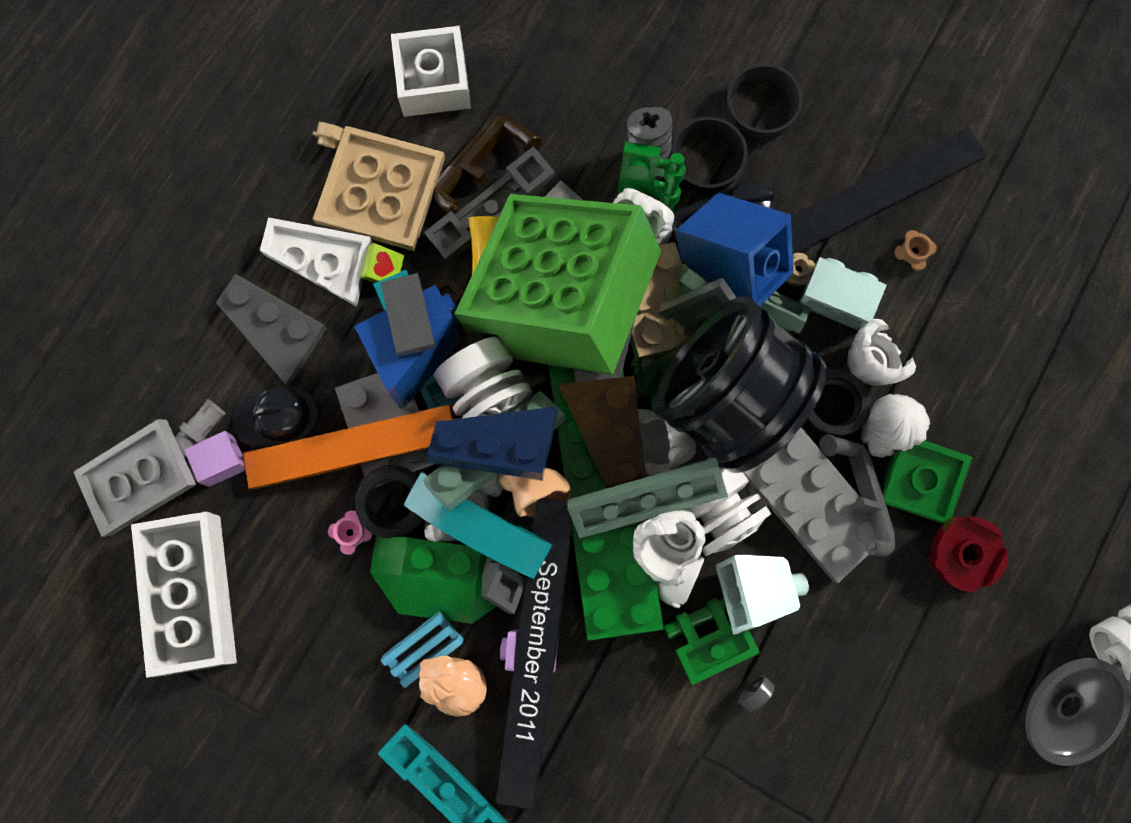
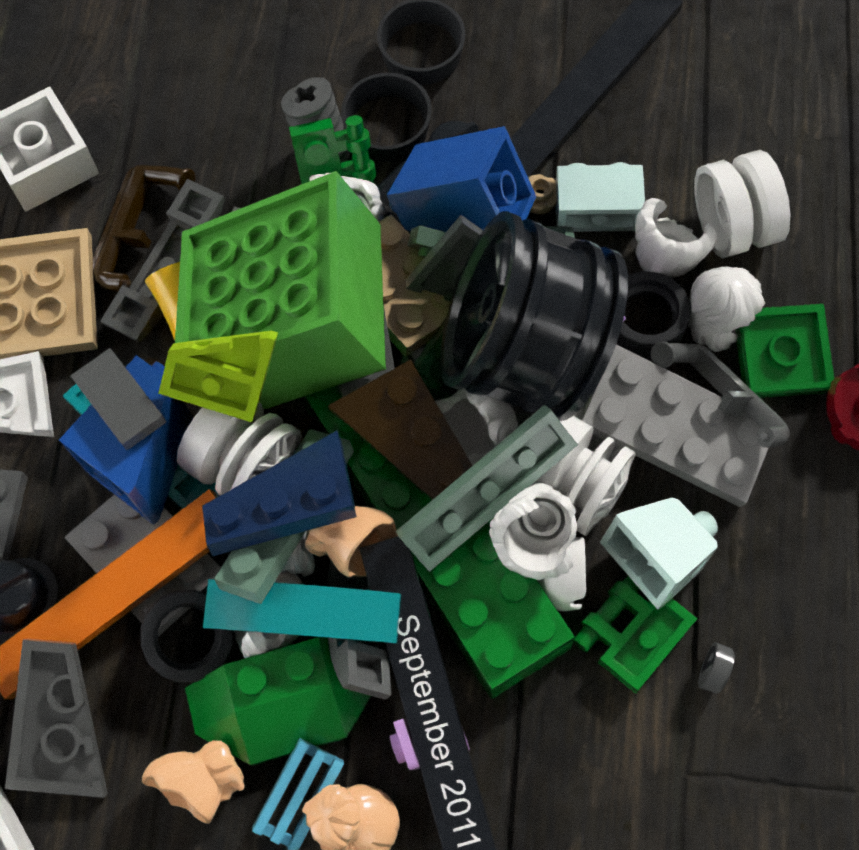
camera: 20 degrees left, 10 degrees down
bright pink plate [328,511,372,555] -> none
lime tile [360,243,404,283] -> none
medium nougat plate [894,230,936,271] -> none
none -> dark grey wing [5,639,108,798]
none -> light nougat hair [142,740,245,824]
none -> lime wing [158,330,278,422]
none -> white wheel [694,150,791,259]

